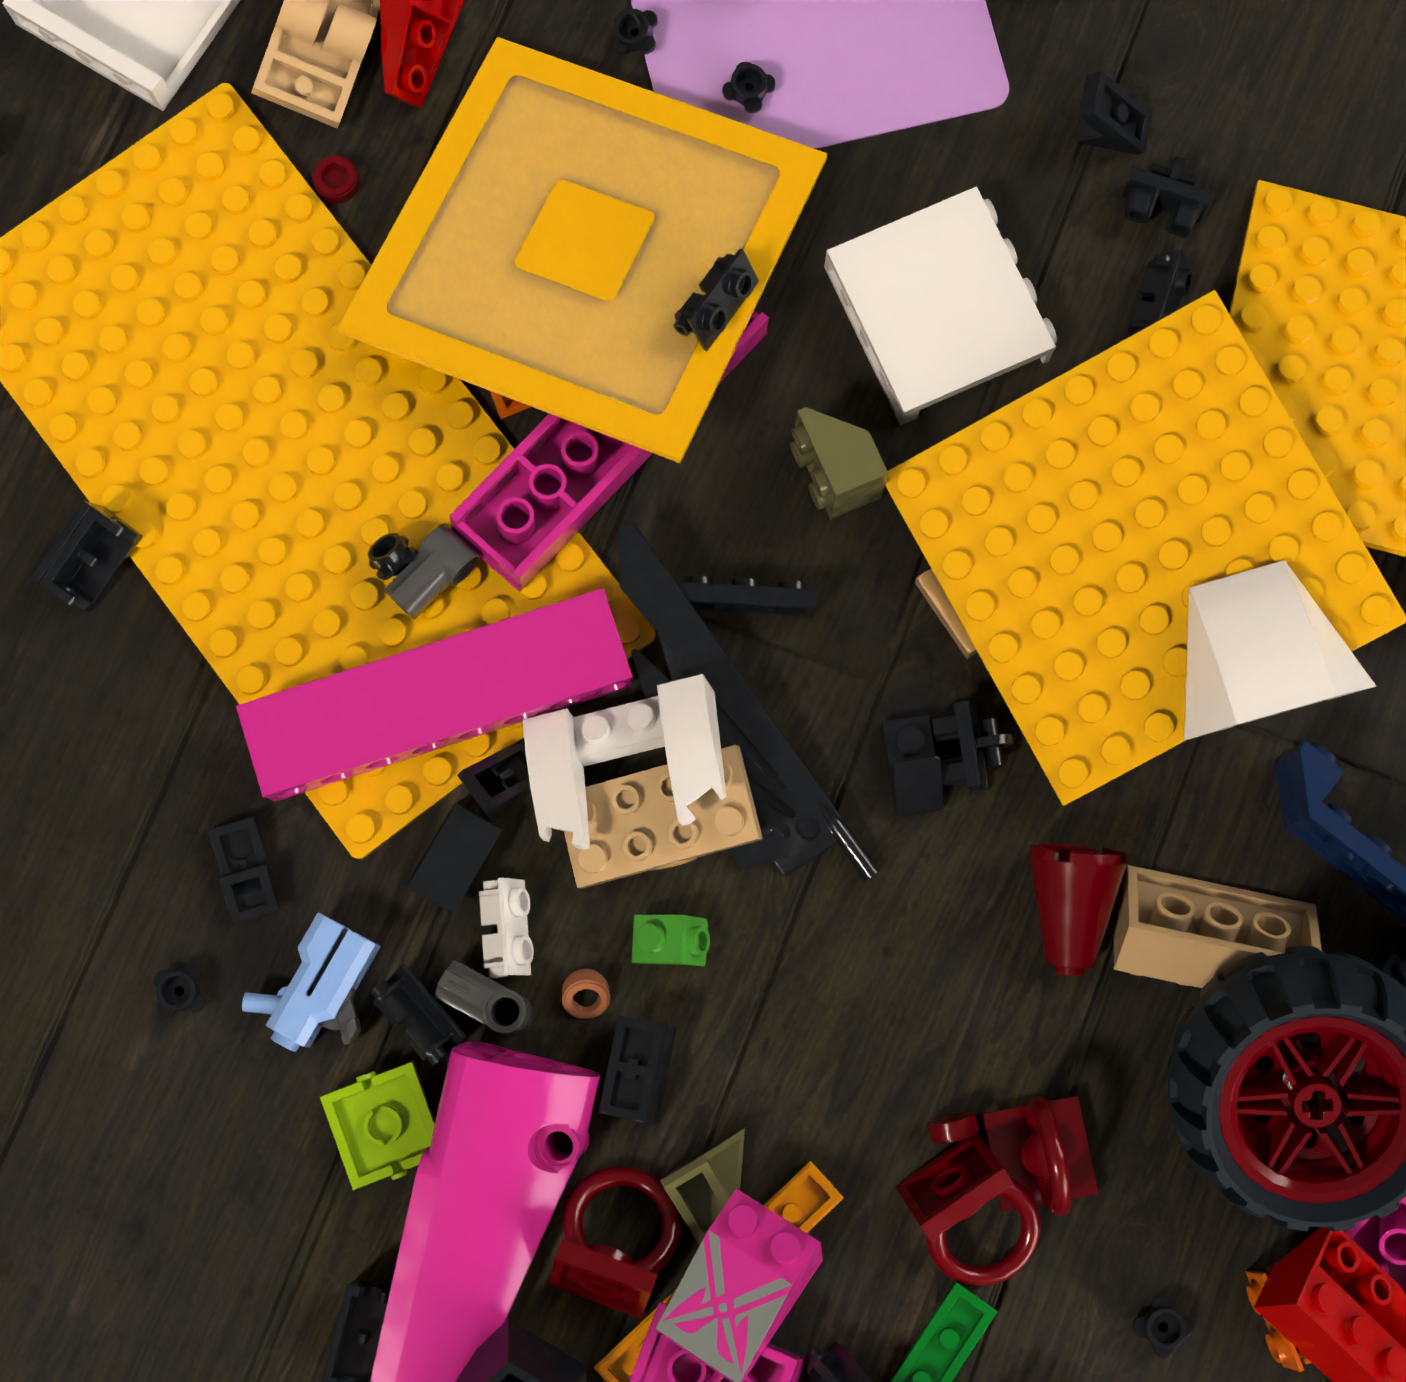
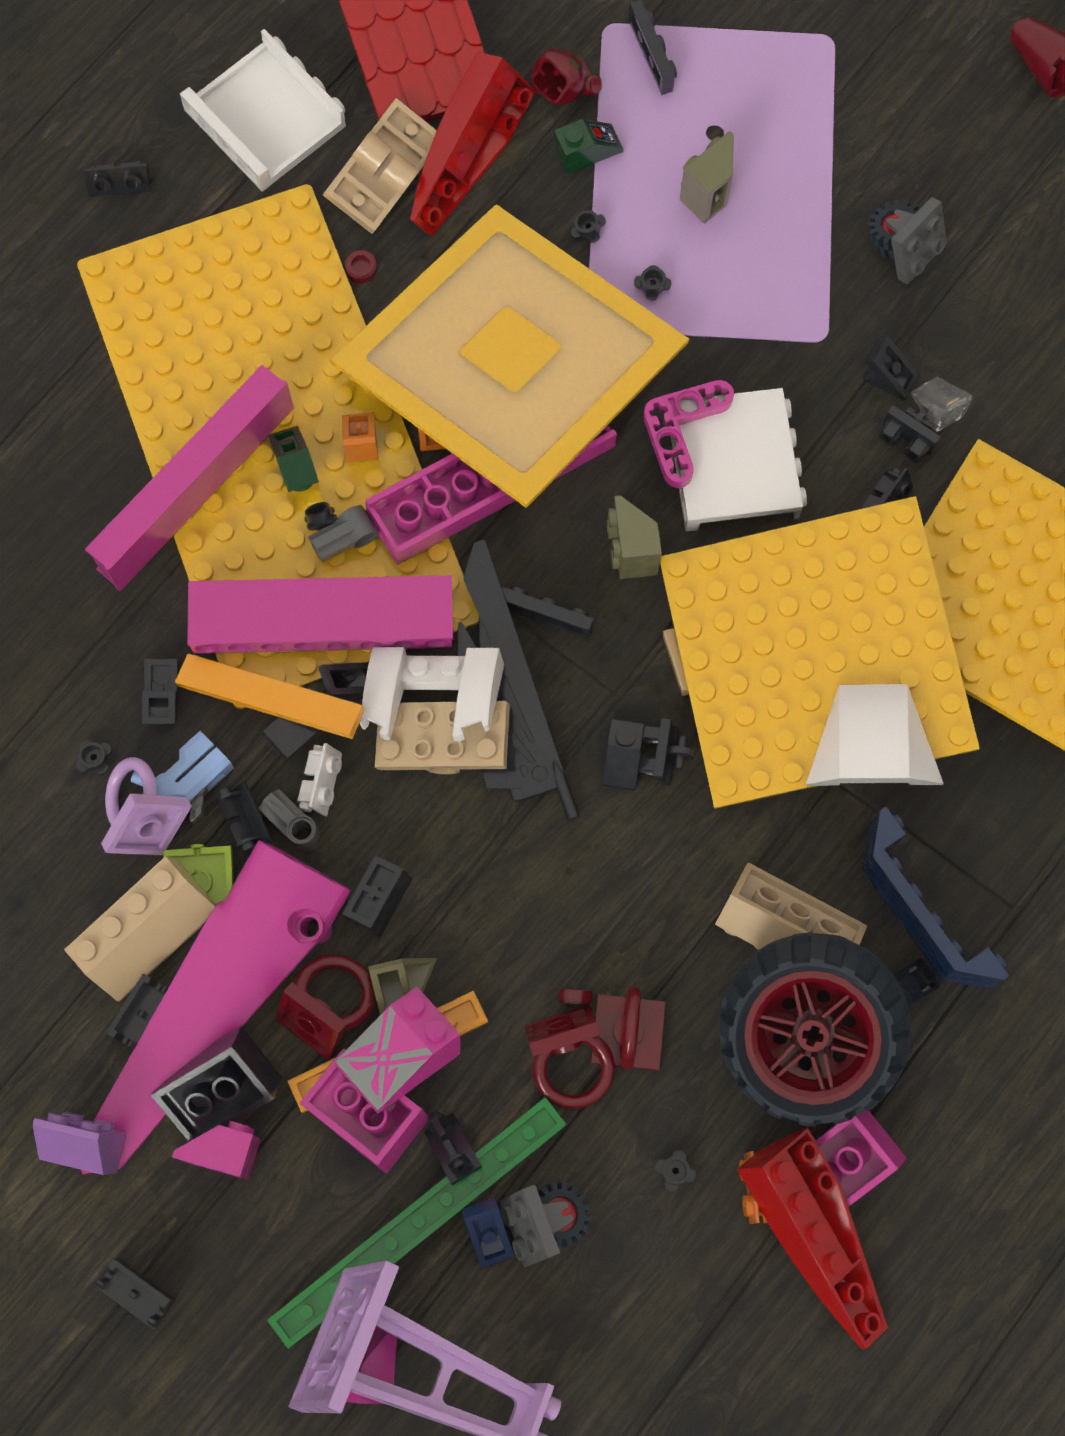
camera: 15 degrees right, 5 degrees down
black hinge [31,501,143,611] -> none
nougat piece [562,968,610,1019] -> none
bright green bracket [632,915,710,966] -> none
black hinge [673,249,759,351] -> none
dark red cone [1029,843,1128,976] -> none
none -> tan slope [64,856,216,1002]
none -> dark pink tile [85,365,294,592]
none -> lavender tile [101,757,192,855]
none -> light orange tile [175,653,365,739]
none -> dark green slope [267,425,319,492]
none -> orange slope [342,412,379,463]
none -> dark pink beam [643,380,734,488]
none -> clear slope [911,377,972,432]

